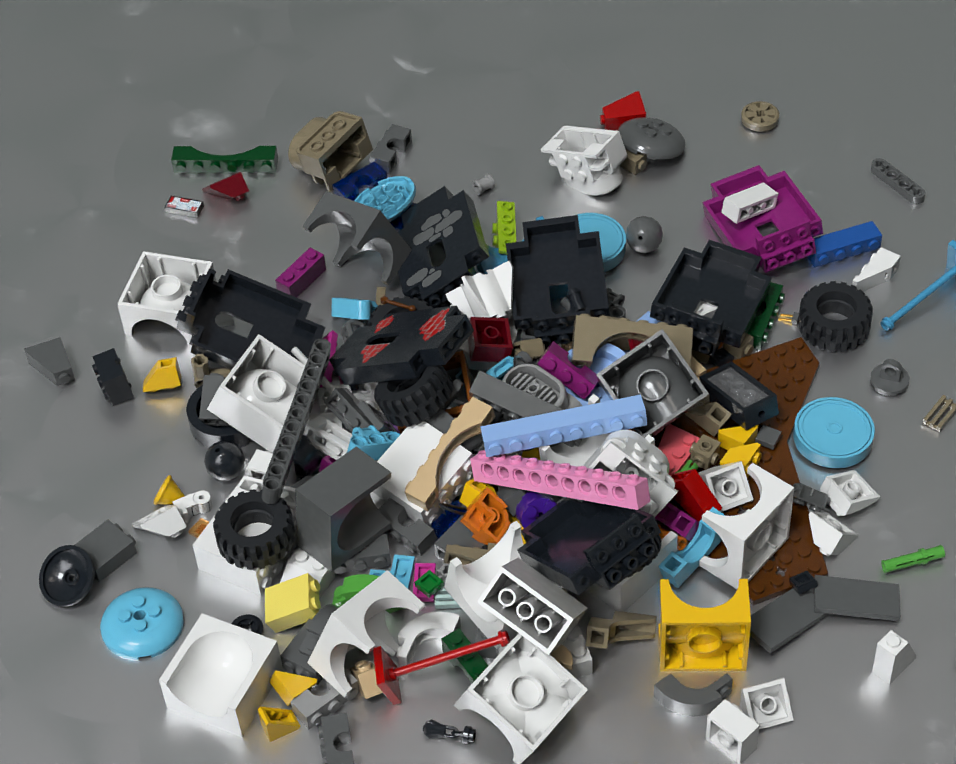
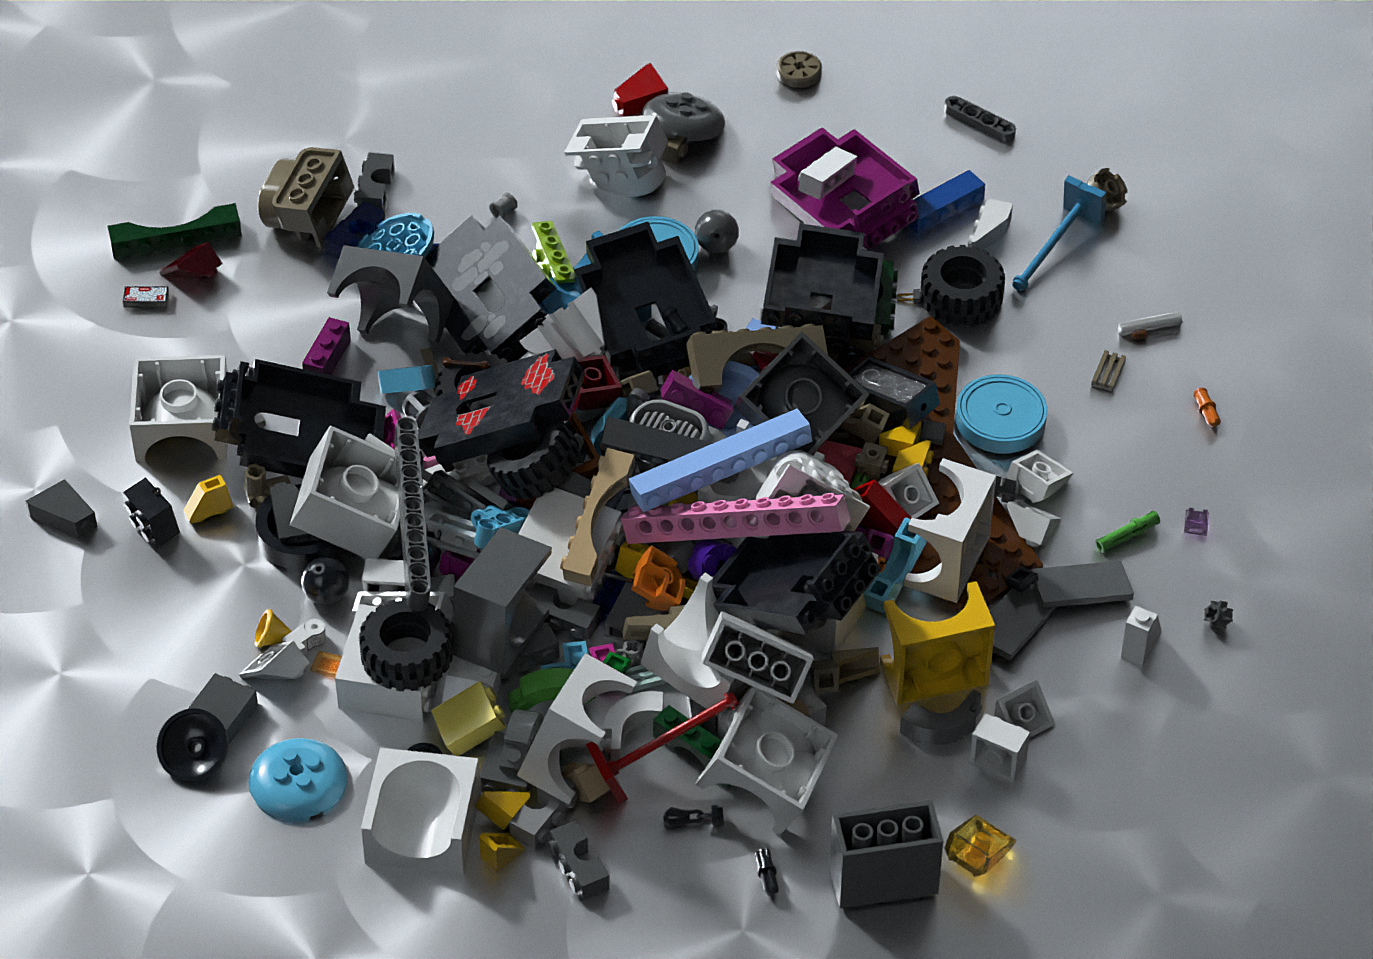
camera: 20 degrees left, 0 degrees up
dark grey tile [870,359,909,397] -> none

